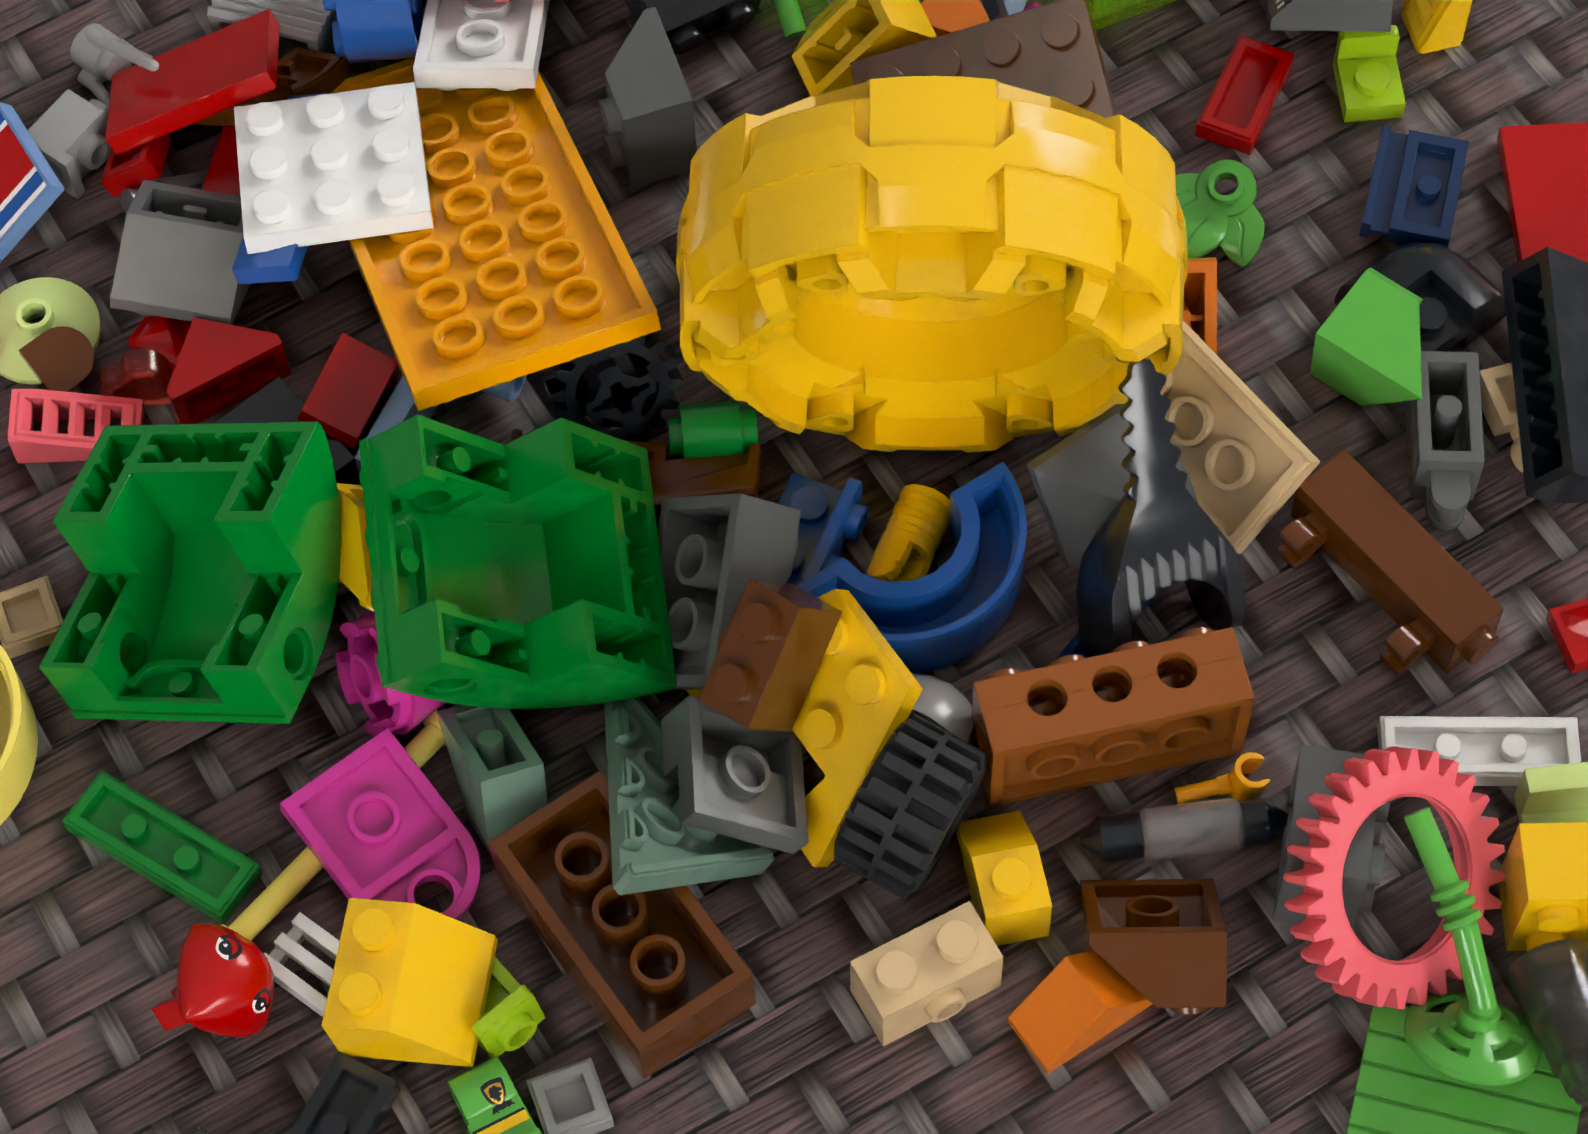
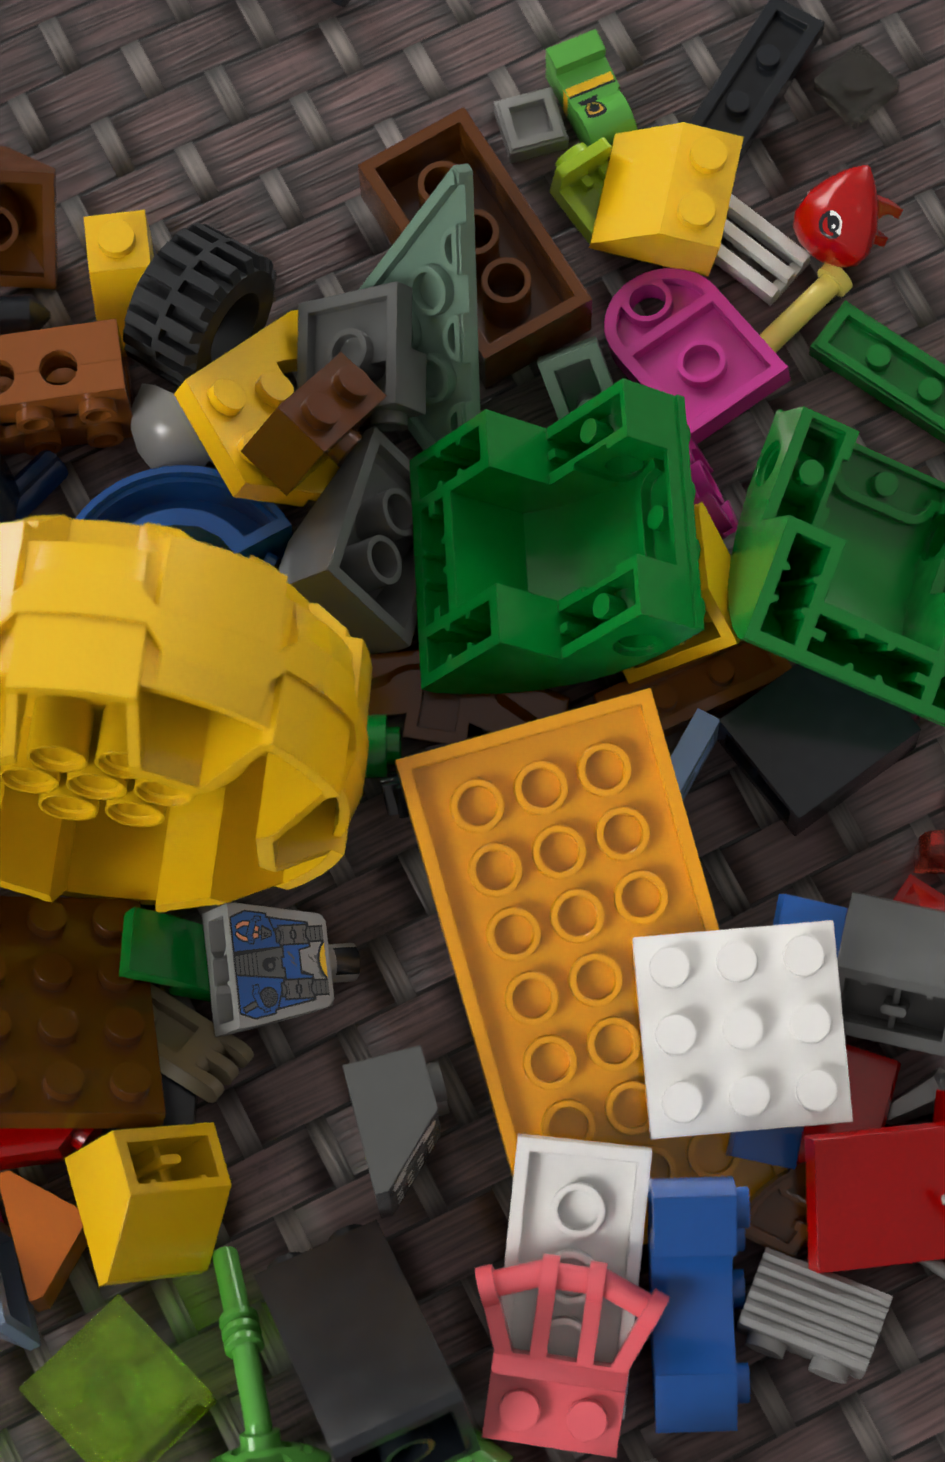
camera: 175 degrees left, 10 degrees up
red slope [166,317,291,424] -> none
red slope [297,332,399,448] -> none
tan brick [850,901,1003,1047] -> none
orange slope [1008,950,1152,1075] -> none

